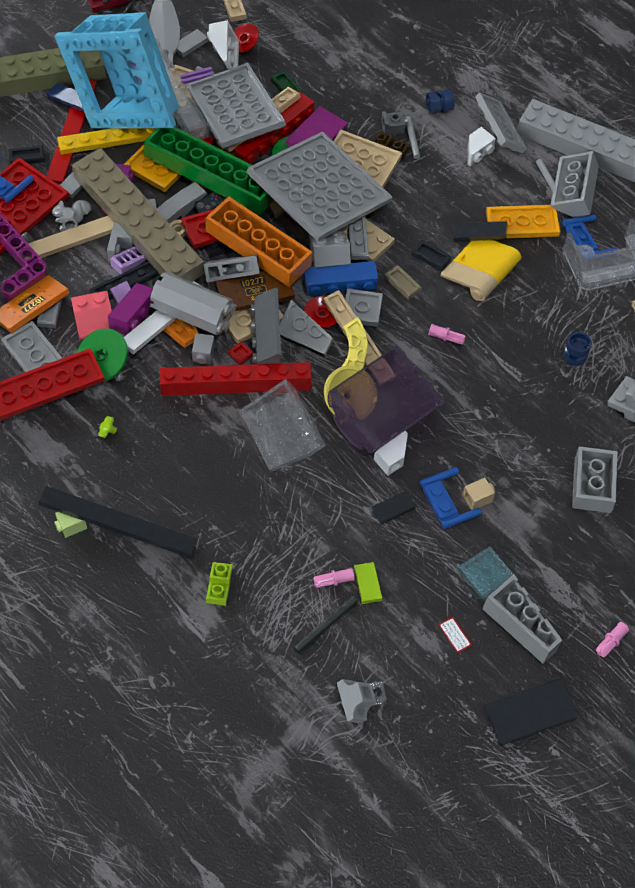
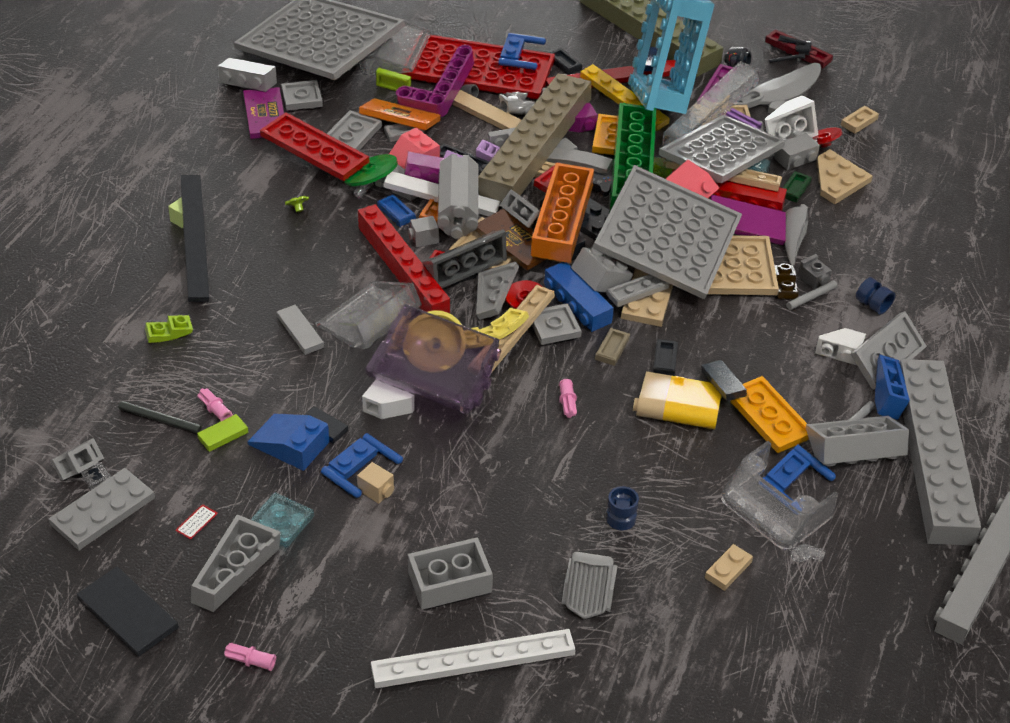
camera: 65 degrees right, 15 degrees down
none -> light grey plate [49,468,155,550]
none -> blue slope [248,414,329,471]
none -> light grey tile [277,305,324,355]
none -> blue tile [377,194,416,227]
none -> coral slope [666,160,719,198]
none -> light grey brick [774,133,820,170]
none -> light grey piece [785,204,808,267]
none -> tan plate [816,149,873,204]
none -> blue slope [875,355,910,420]

